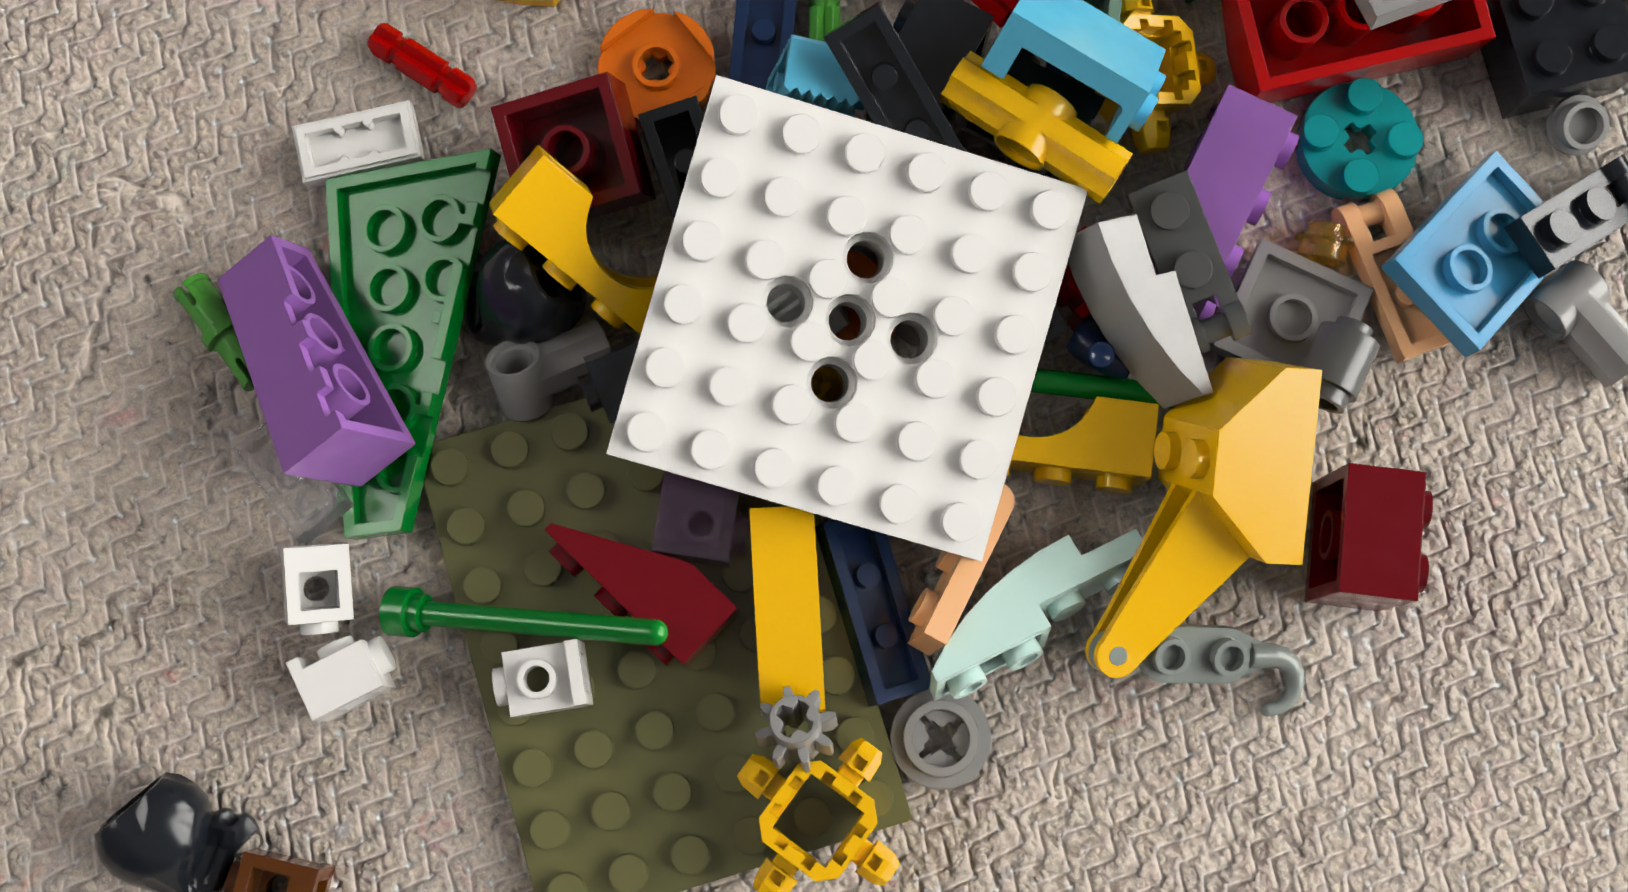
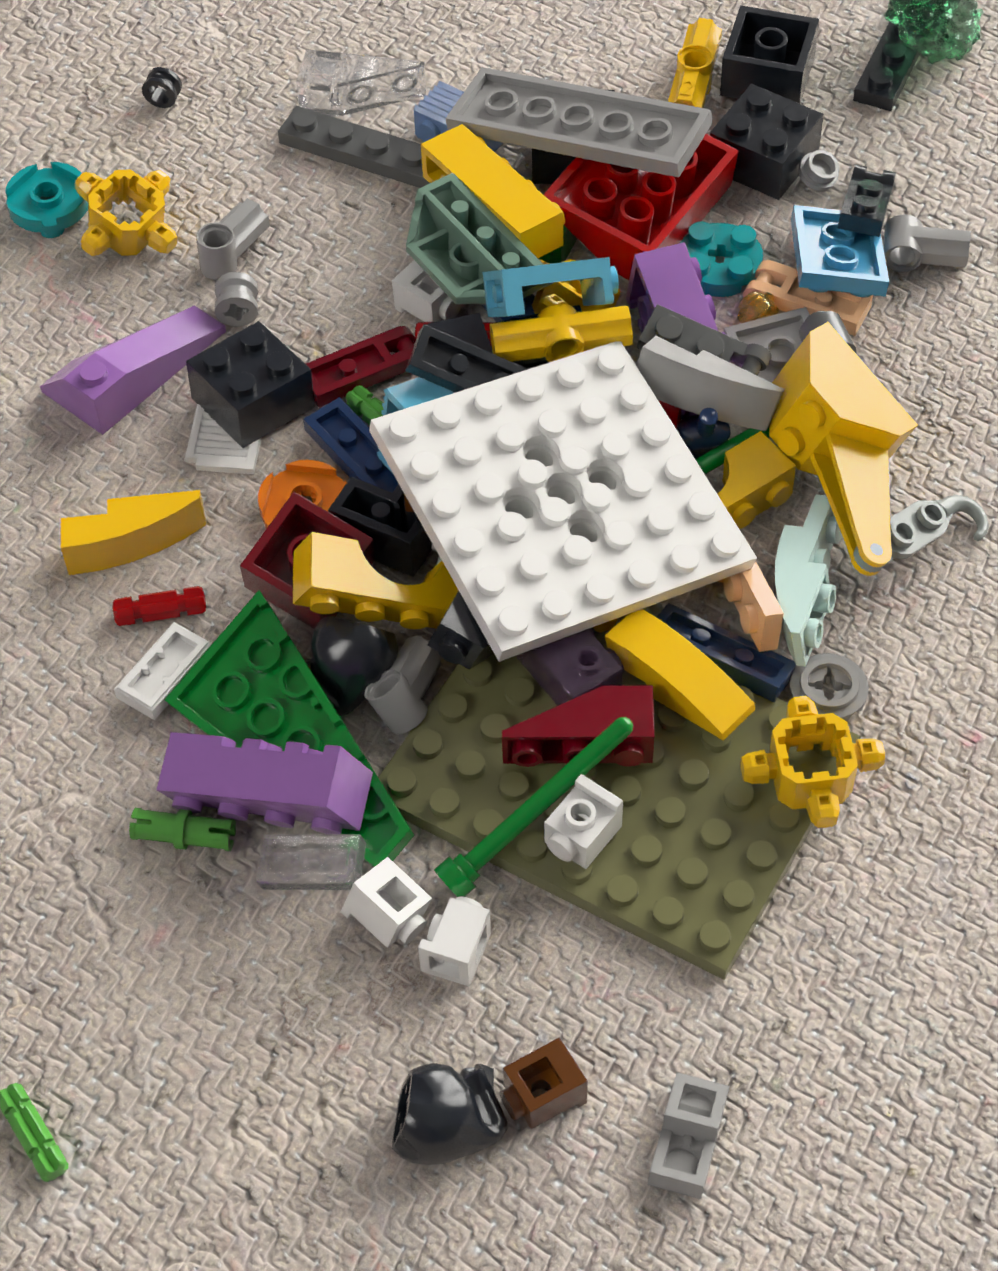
camera: 40 degrees left, 25 degrees down
light grey gear [755,686,838,773] -> none
dark red brick [1304,463,1433,611] -> none

